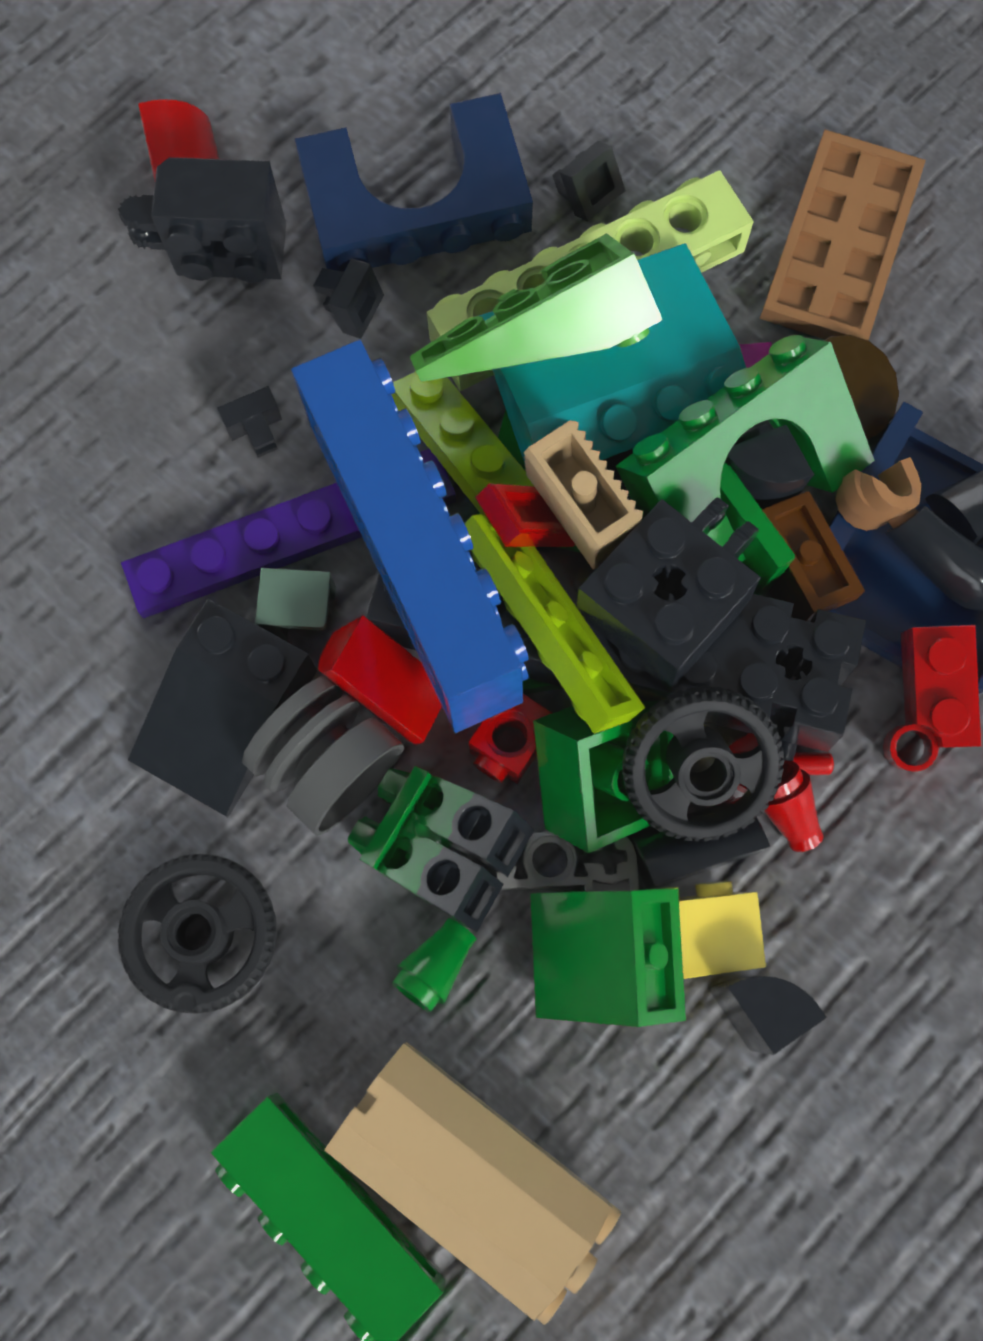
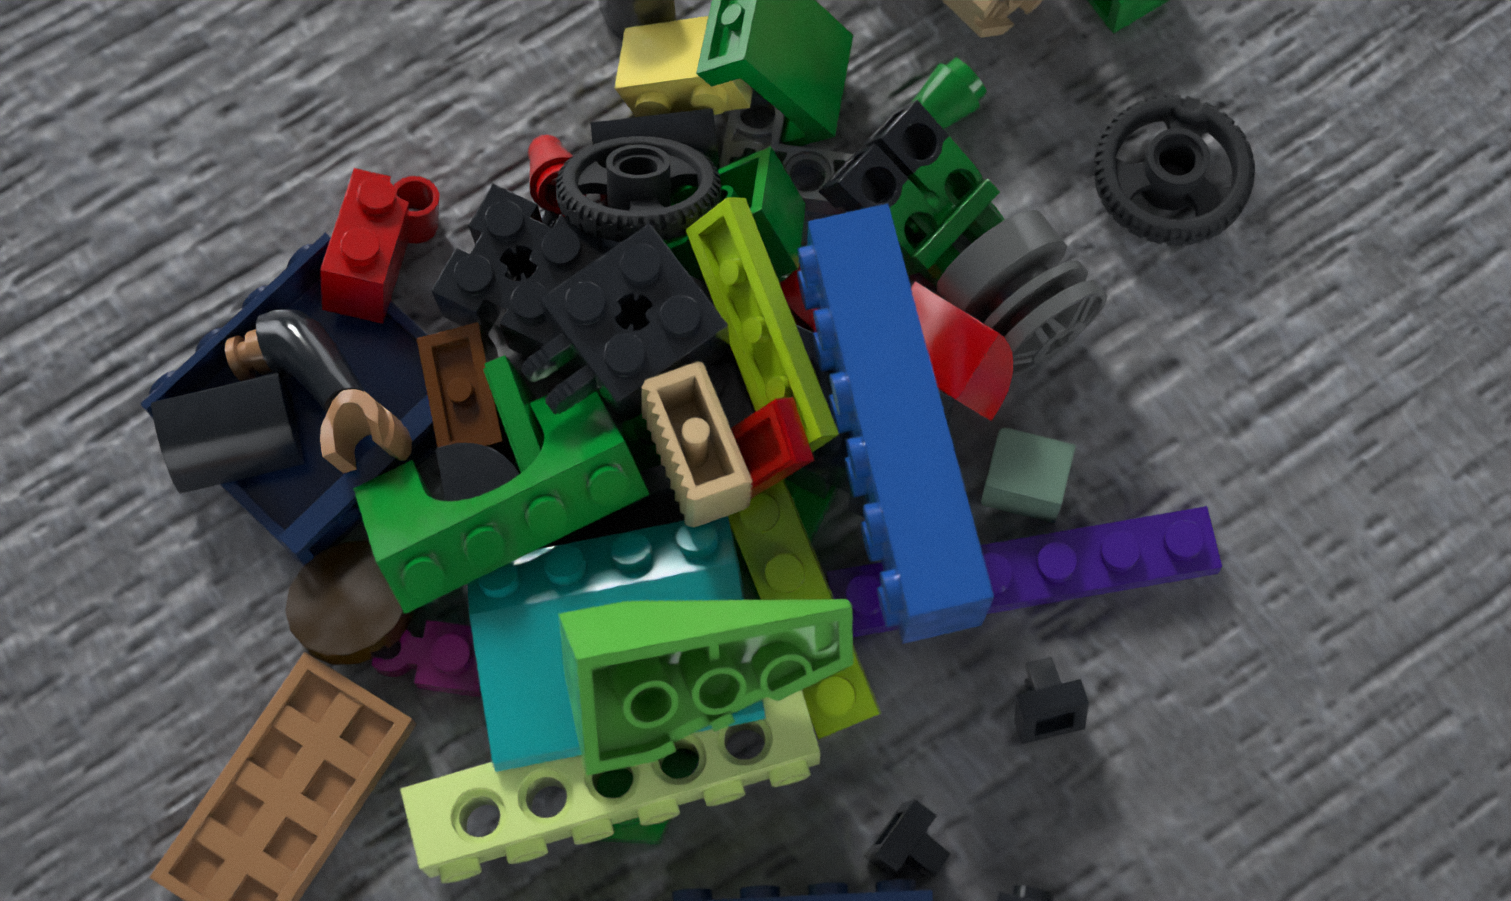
camera: 165 degrees left, 5 degrees down
black slope [128,598,318,818] -> none

